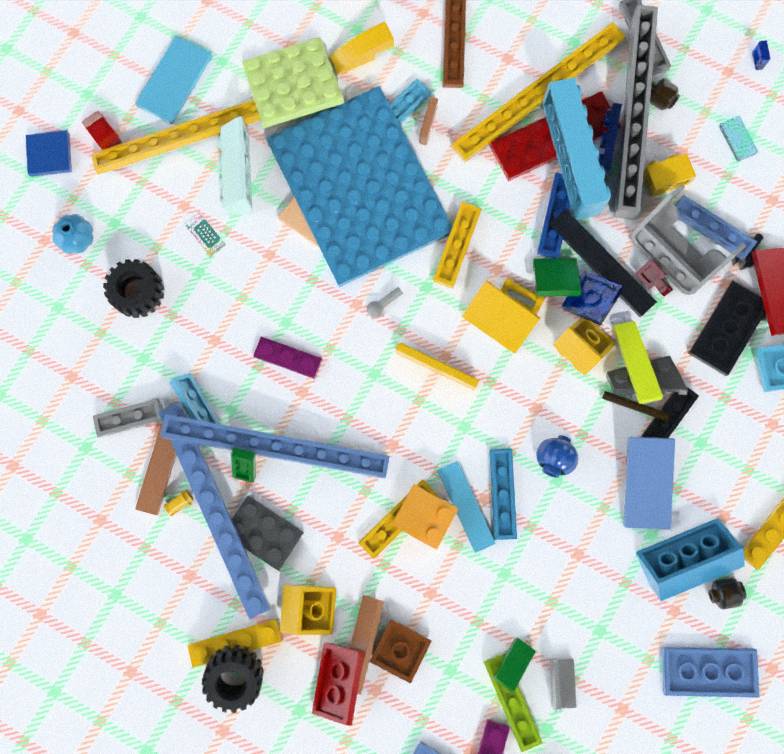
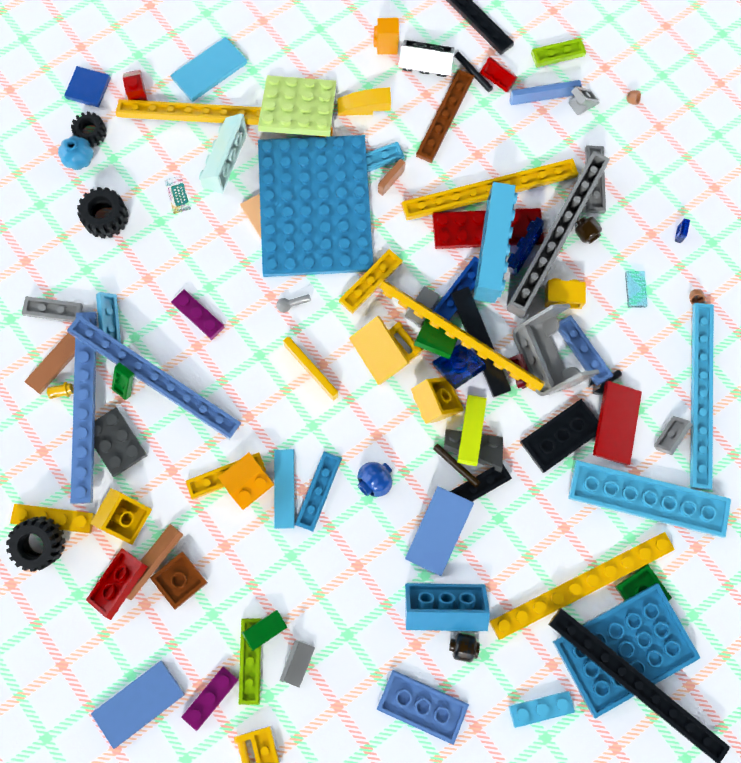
camera: 15 degrees right, 5 degrees down
none -> black tyre [71,111,107,147]
none -> yellow plate [379,281,545,391]
none -> light grey tile [405,286,440,327]

